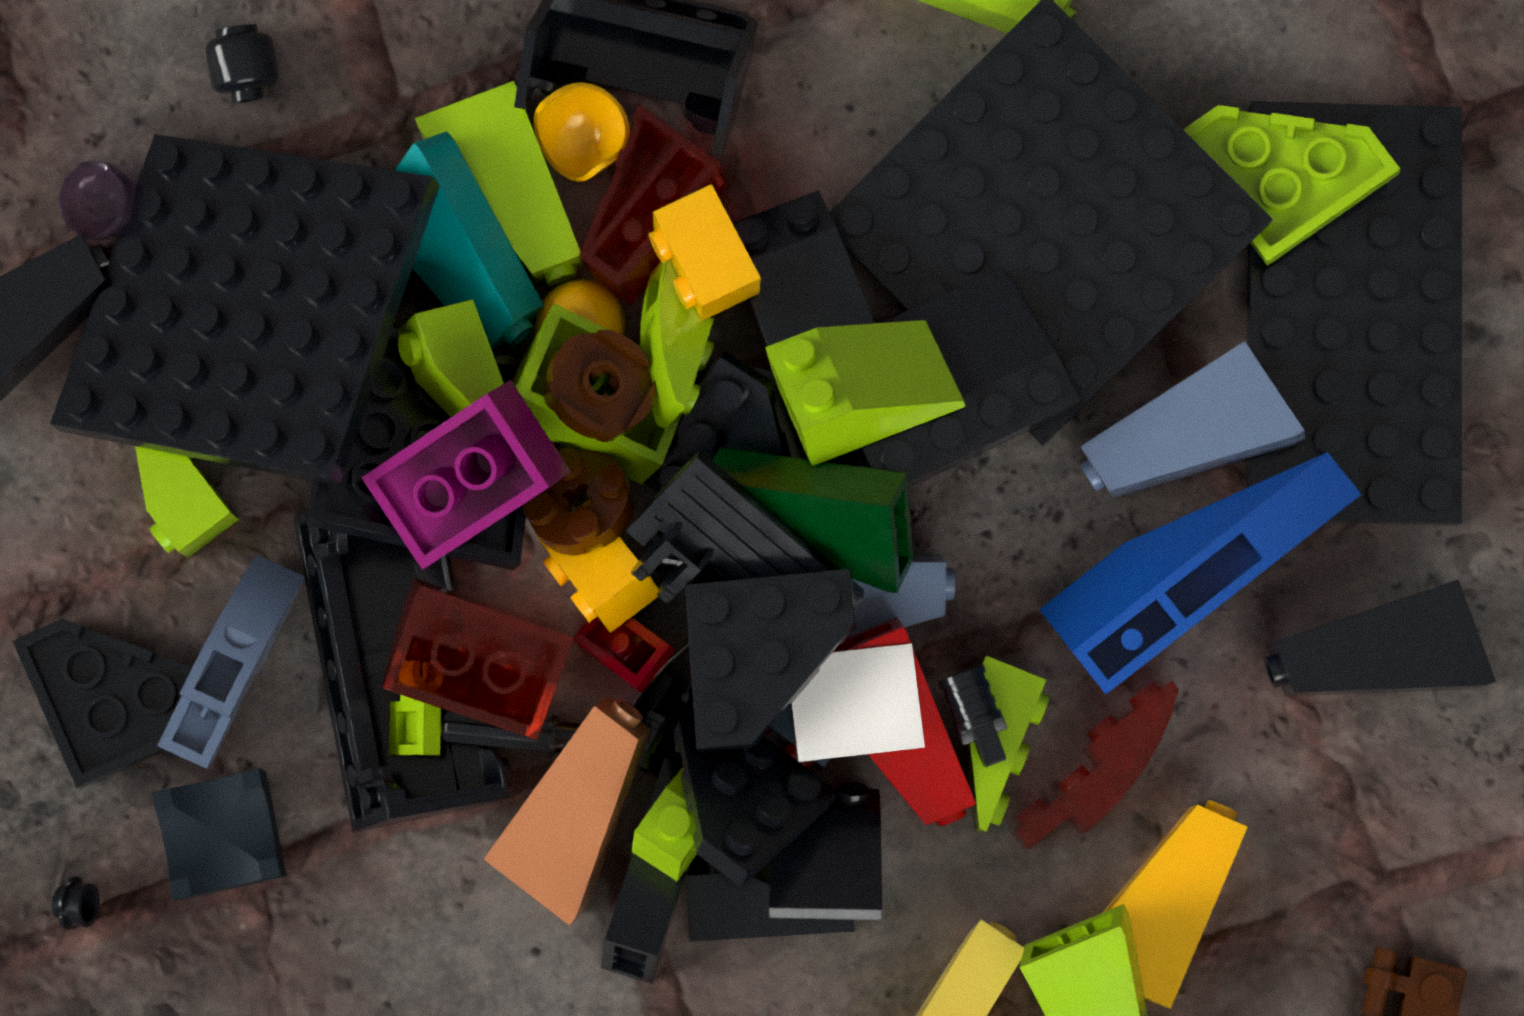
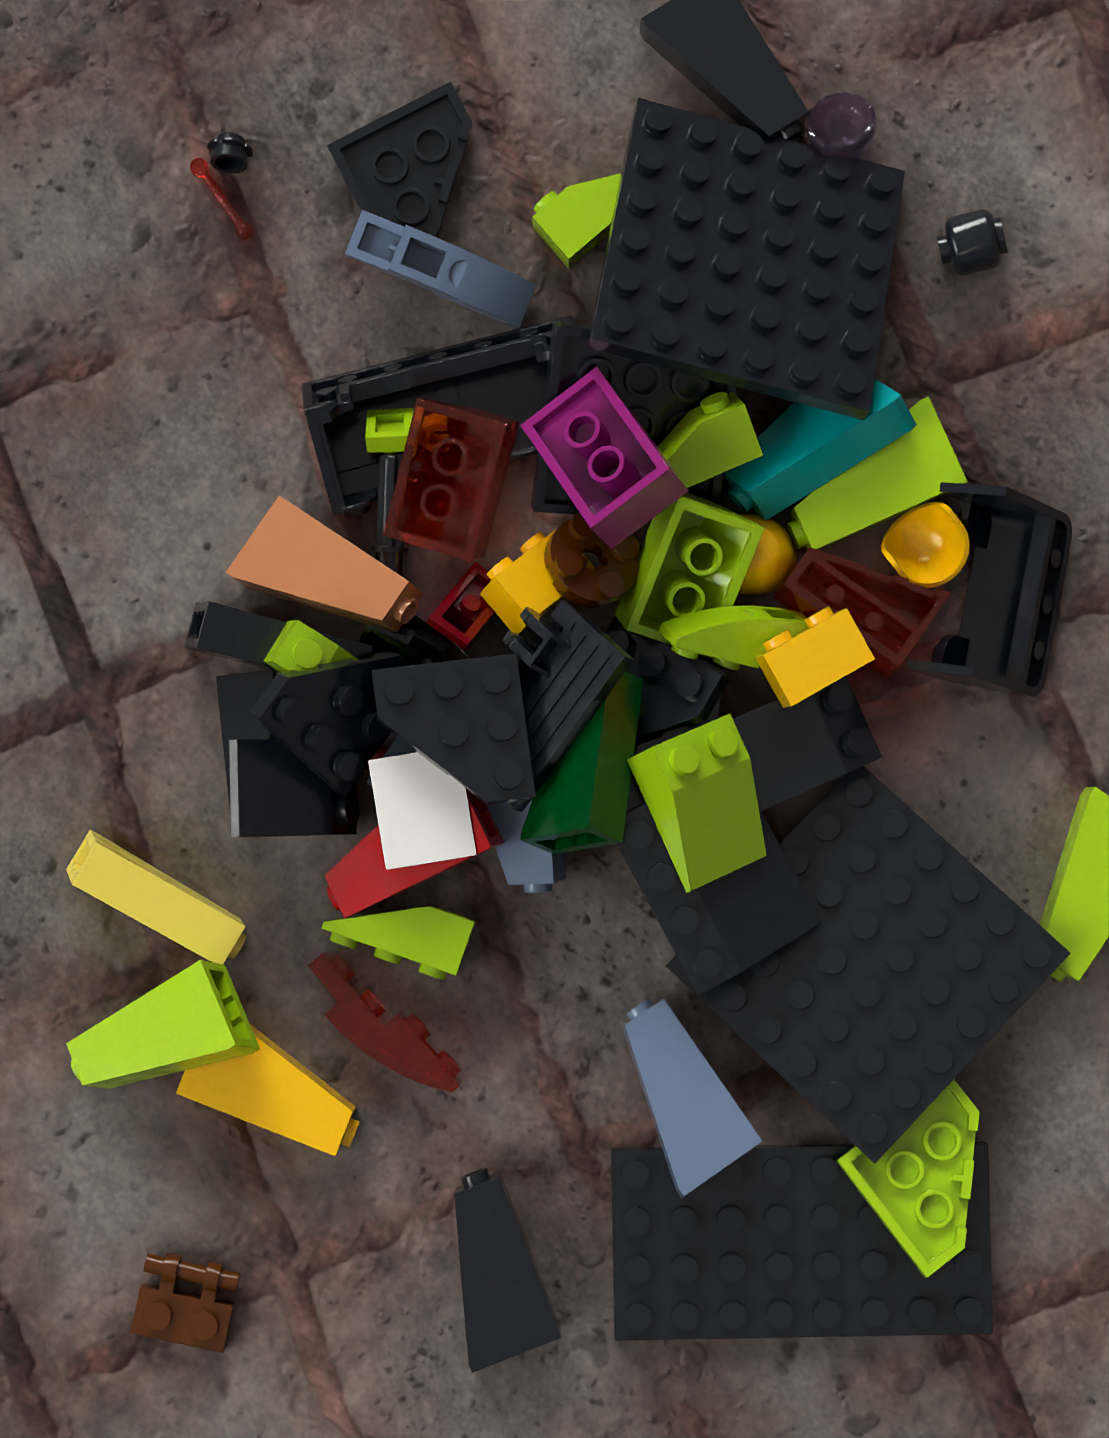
camera: 85 degrees right, 5 degrees up
black brick [152,769,287,900] -> none
reddish brown plate [544,330,656,442] -> none
black hinge [938,664,1008,767] -> none
blue wedge [1039,452,1361,694] -> none
none -> clear red hinge [190,158,253,240]

